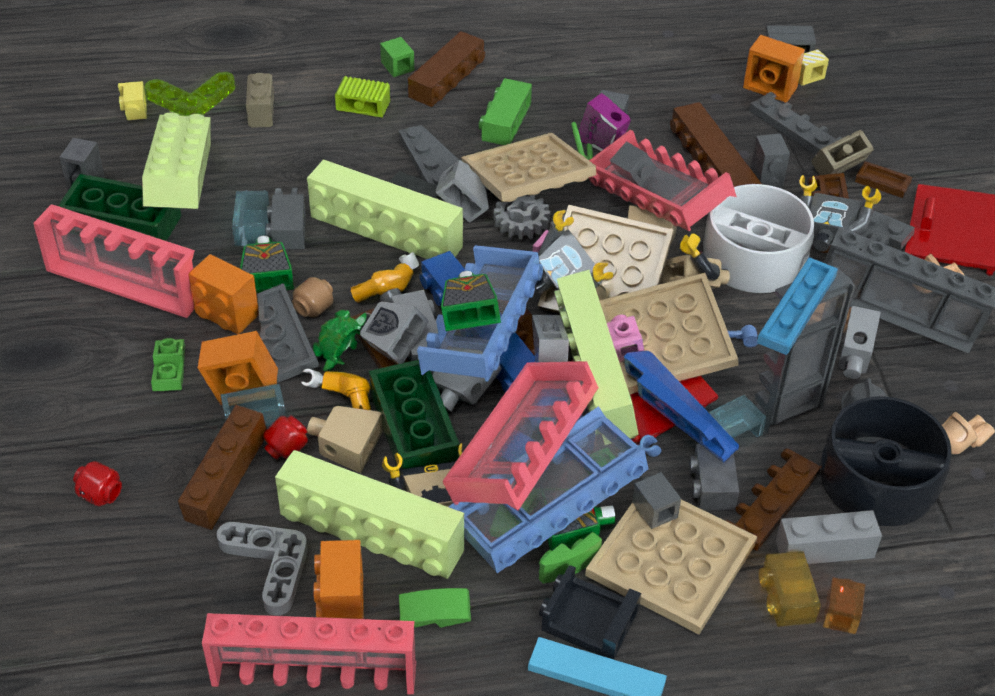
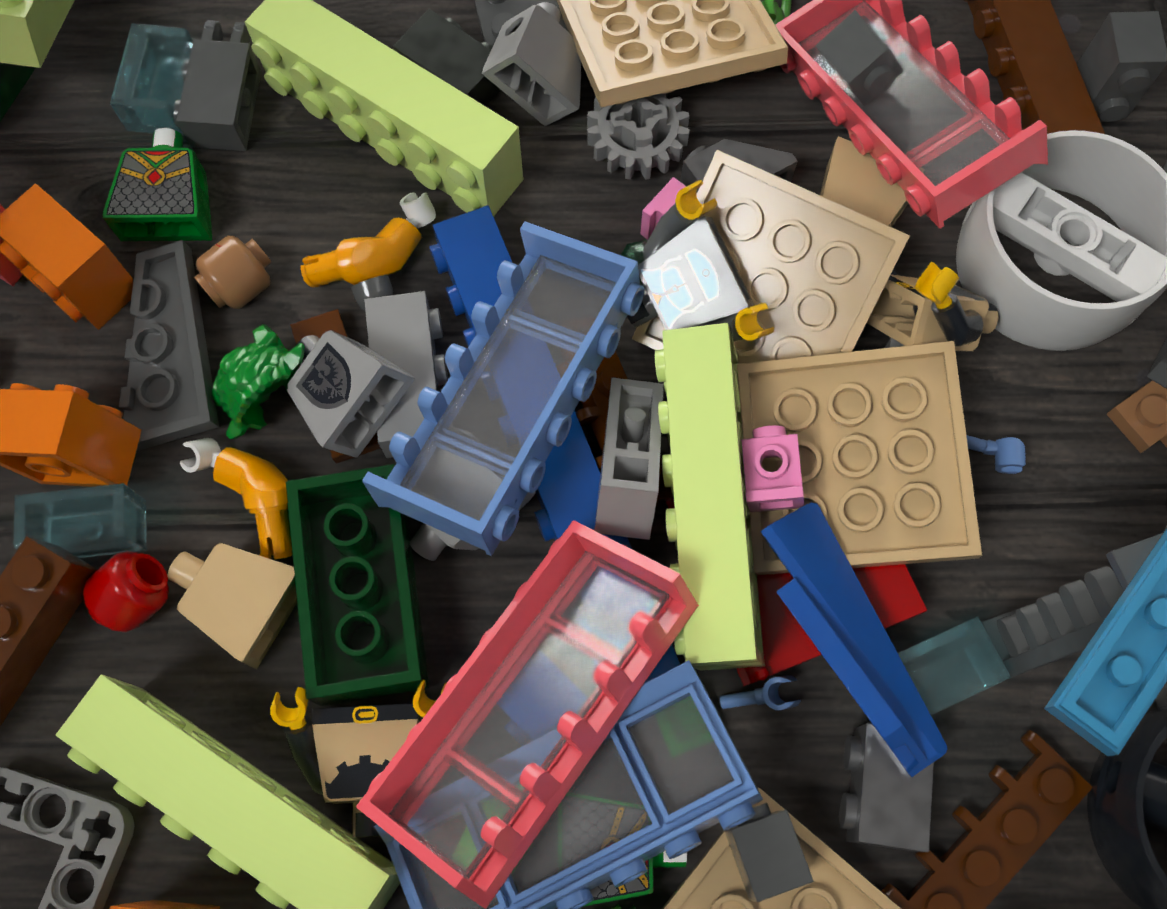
camera: 10 degrees right, 25 degrees up
torso [441,271,501,331] -> none

